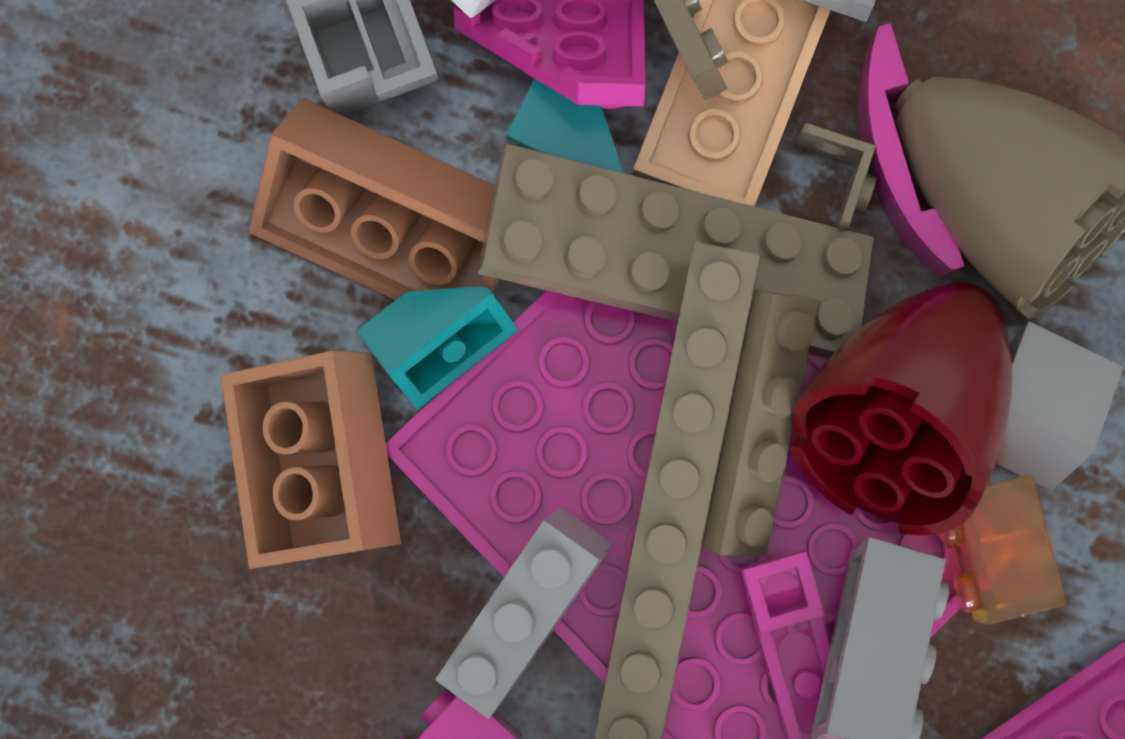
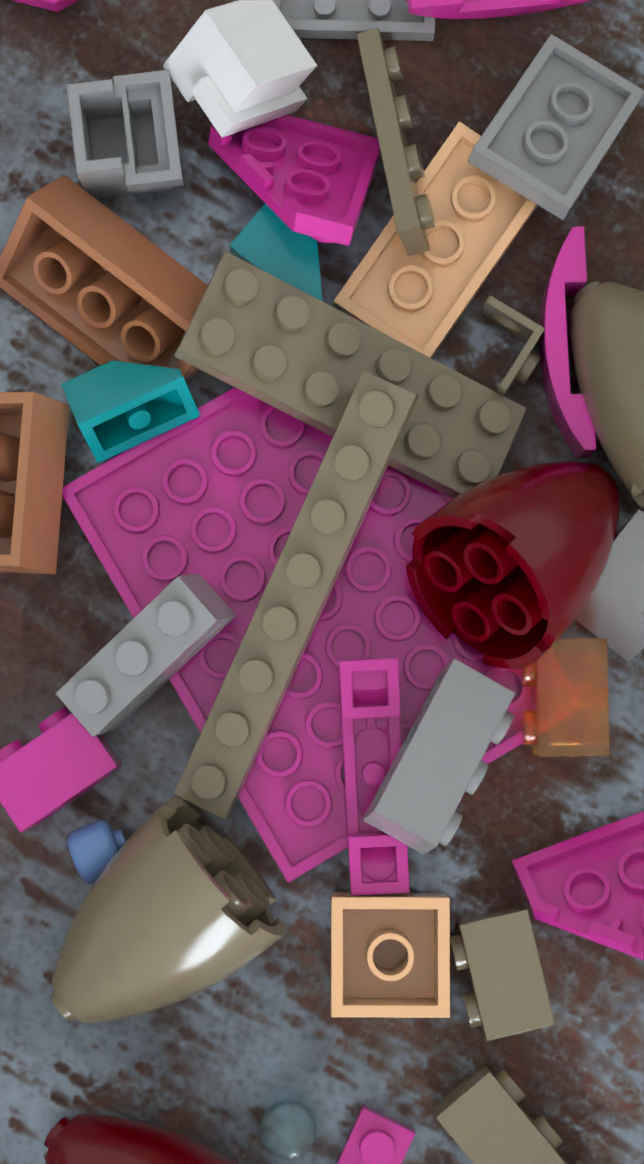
camera: 10 degrees right, 0 degrees up
dark tan plate [702,289,819,556] -> none

